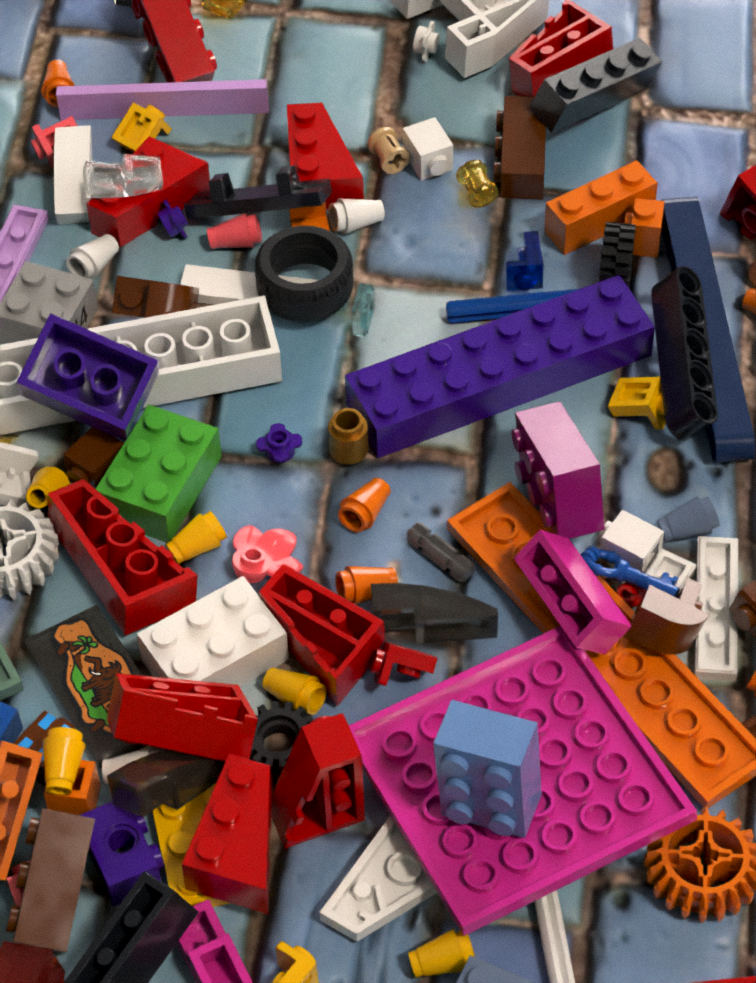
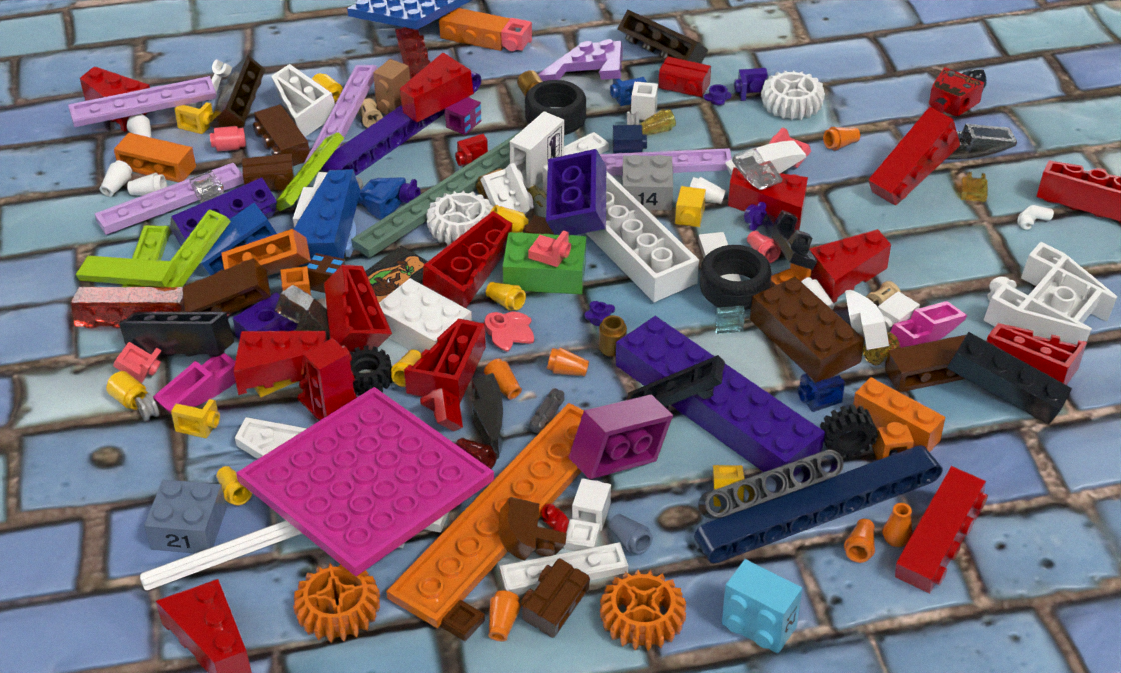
camera: 70 degrees right, 10 degrees down
yellow cone [42,727,86,796] -> none
lavender tile [56,79,269,120] -> none
yellow bracket [111,102,172,152] -> none
reddish brown brick [112,276,200,318] -> none
medium blue brick [433,700,542,838] -> none
blue axle [446,288,581,323] -> none
dark pink brick [514,530,632,654] -> none
blue piece [580,546,680,598] -> none
none -> clear red cone [455,438,497,469]
none -> coral bracket [528,231,571,267]
none -> black hinge [627,355,725,410]
none -> yellow brick [675,186,706,227]
none -> reddish brown brick [750,277,865,384]
none -> white slope [845,290,889,350]
none -> dark pink slope [888,301,967,349]

